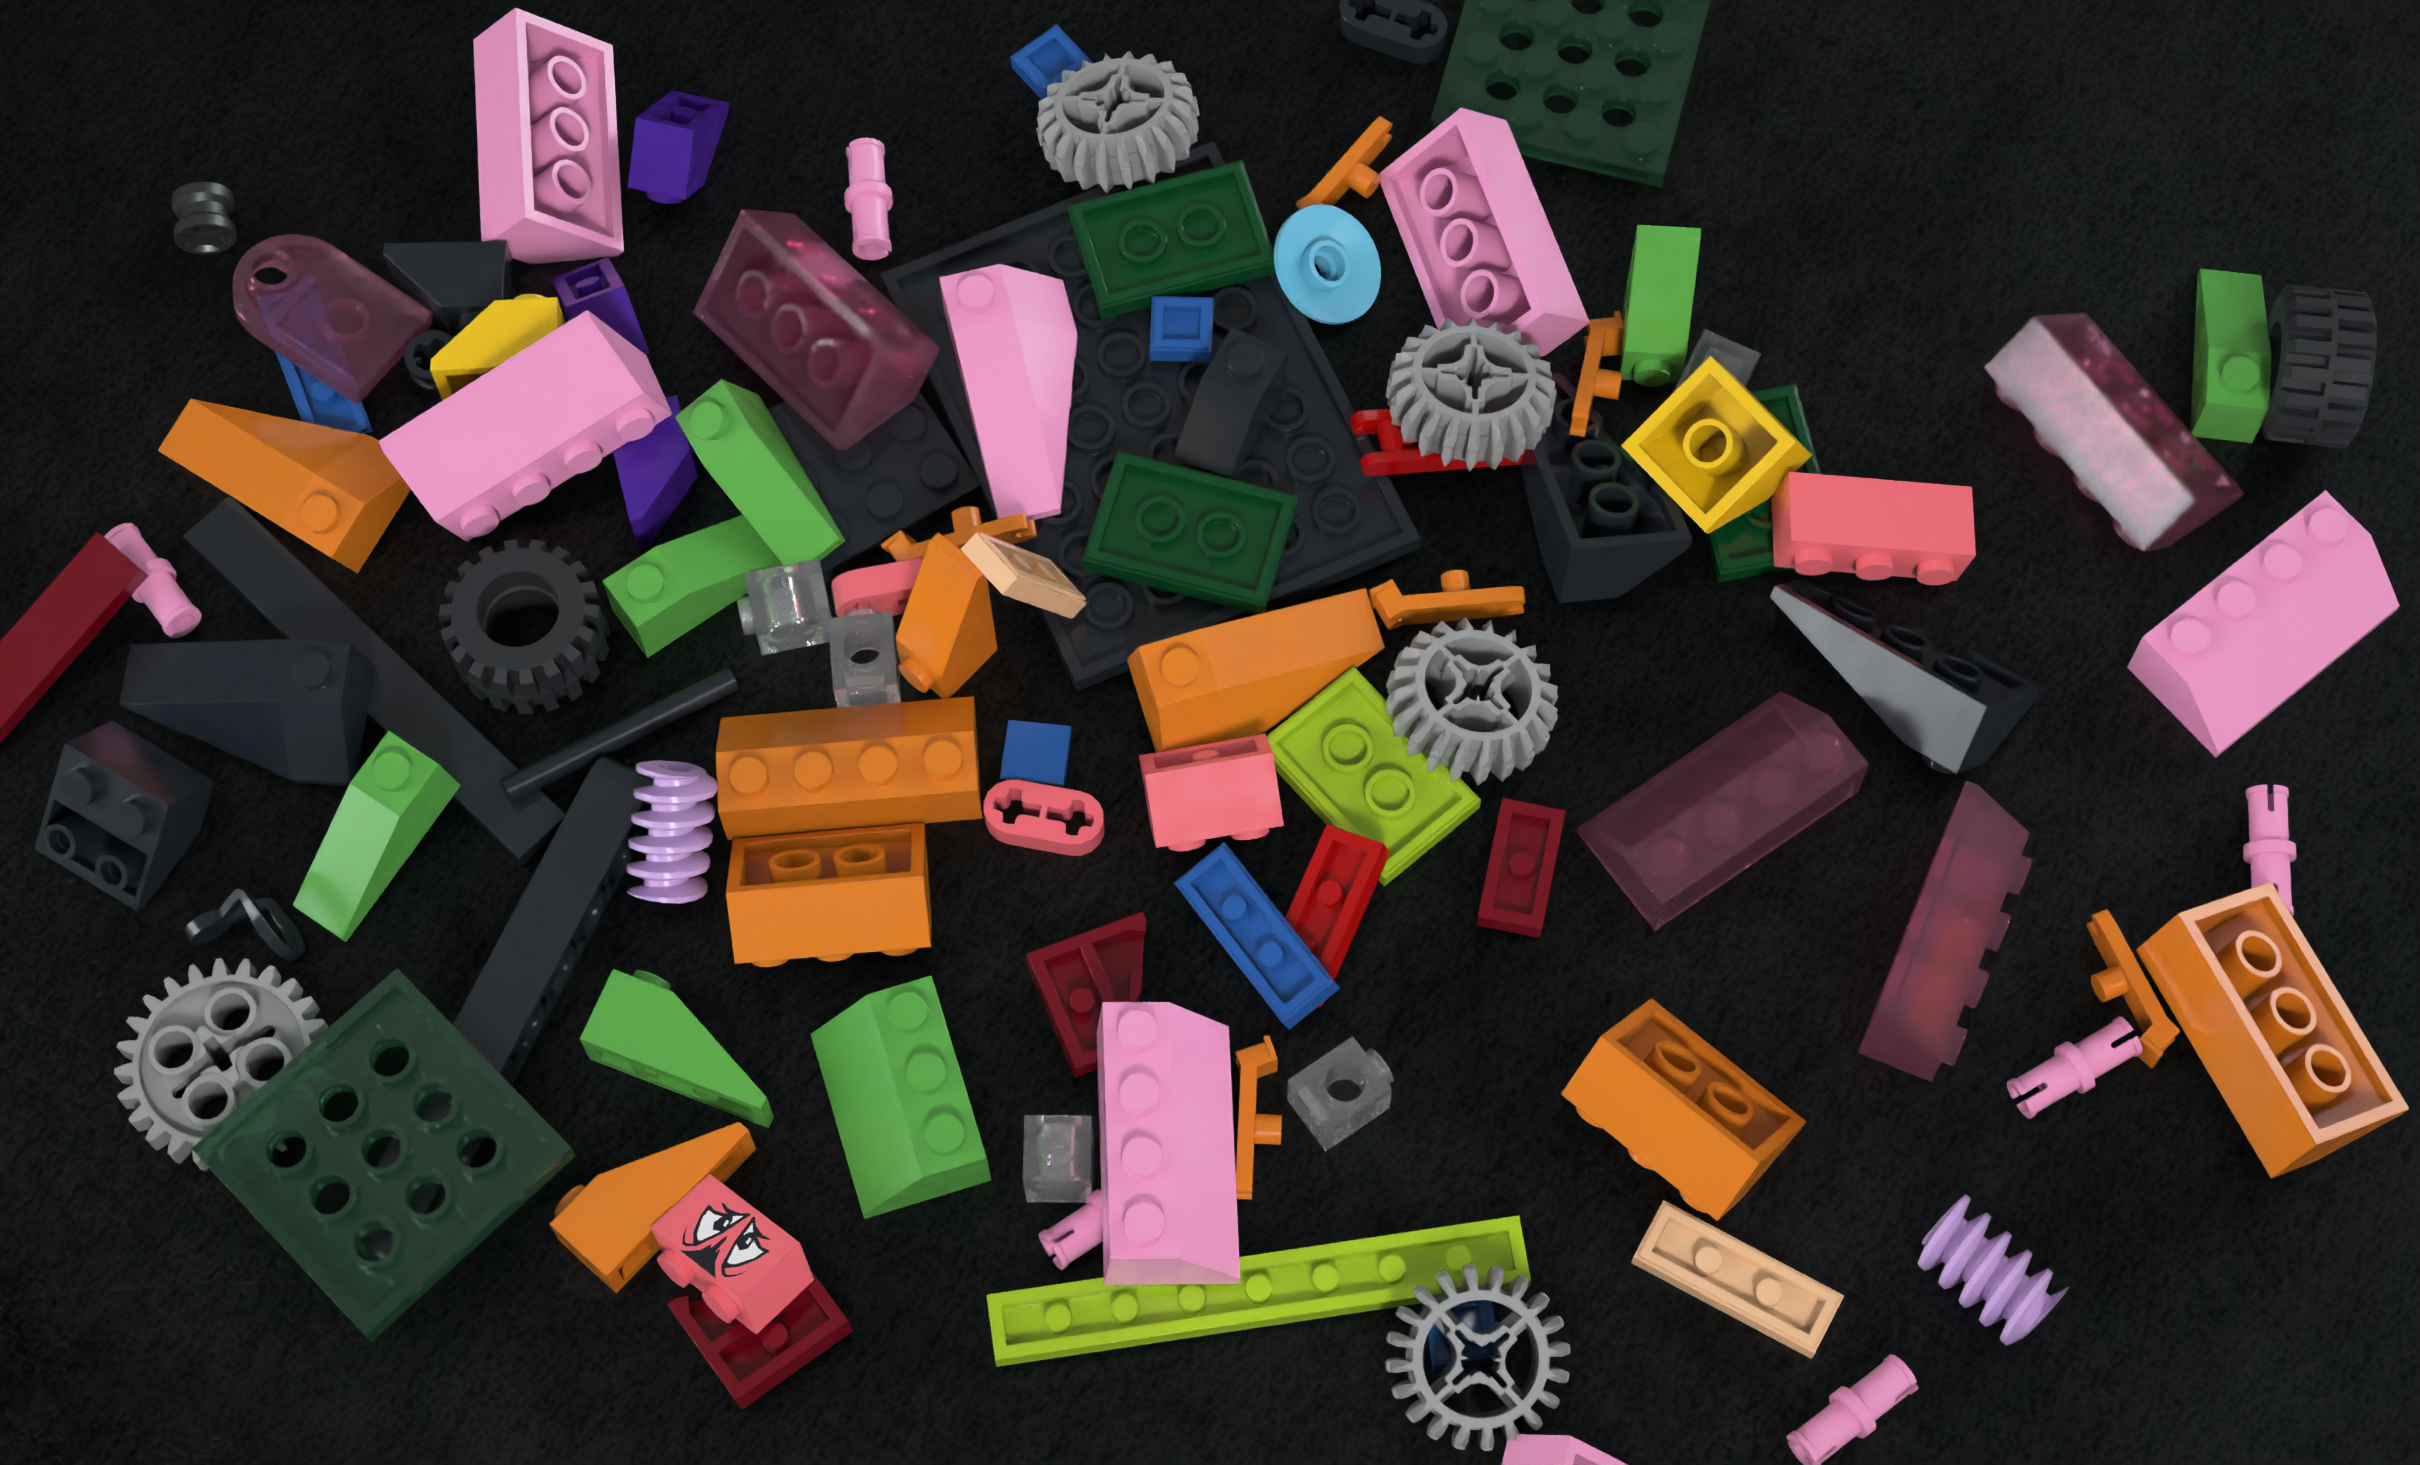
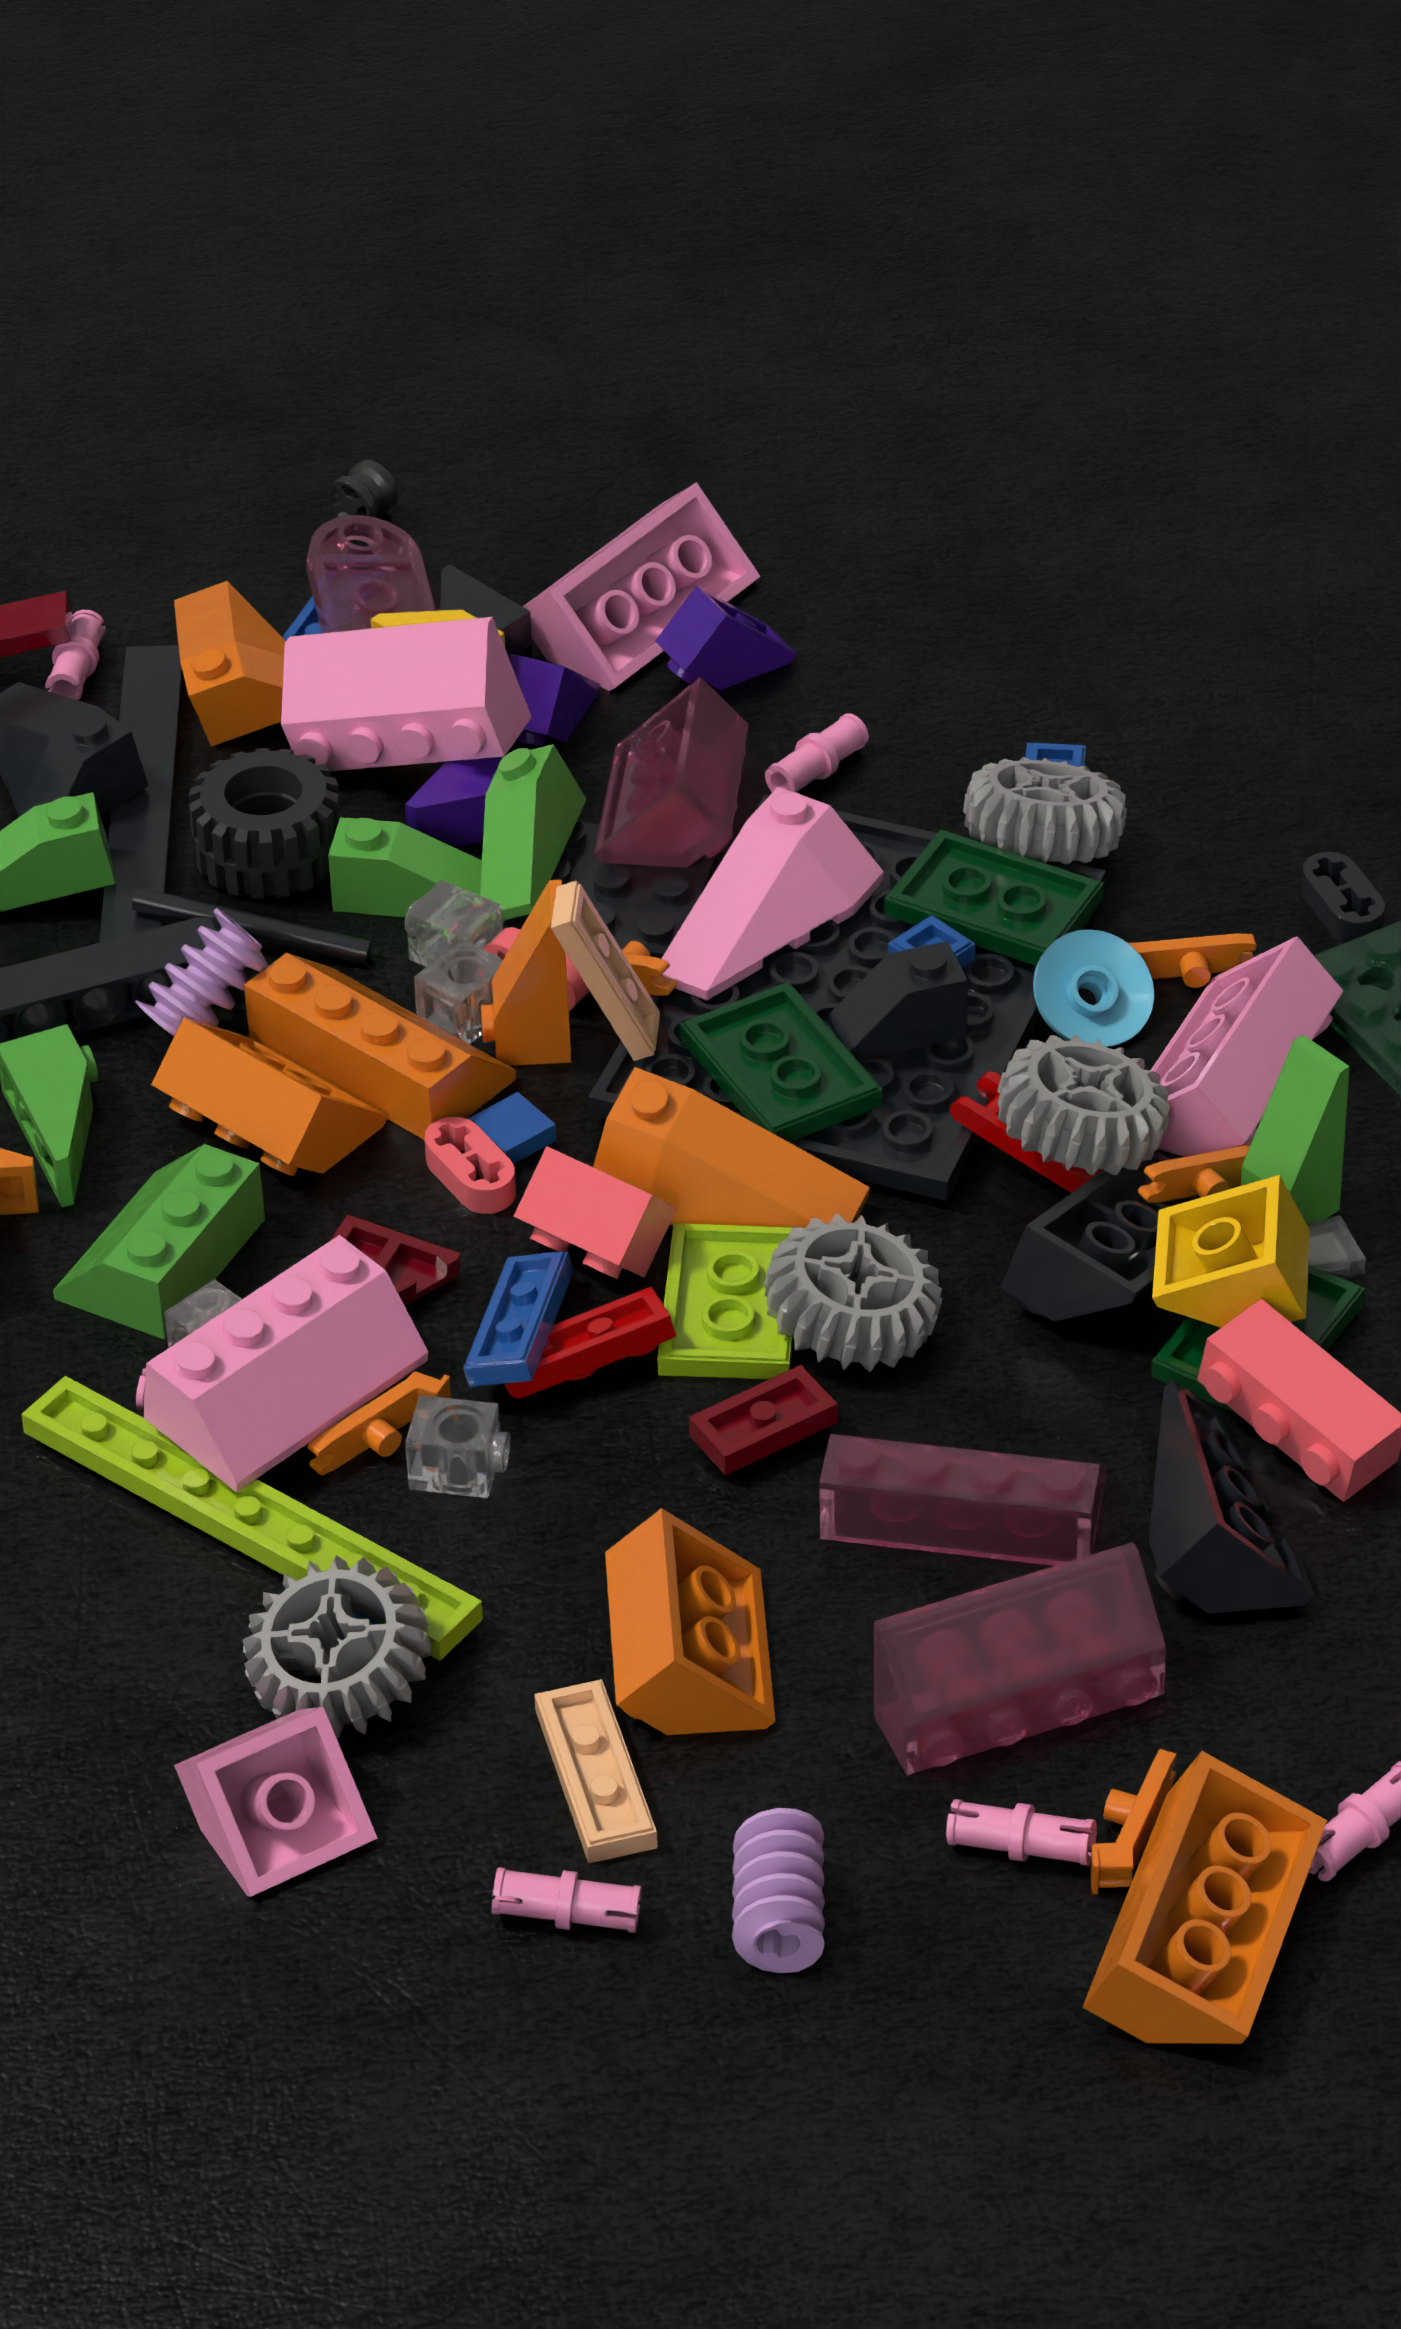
camera: 45 degrees right, 25 degrees down
orange piece [1369,570,1526,630] -> none

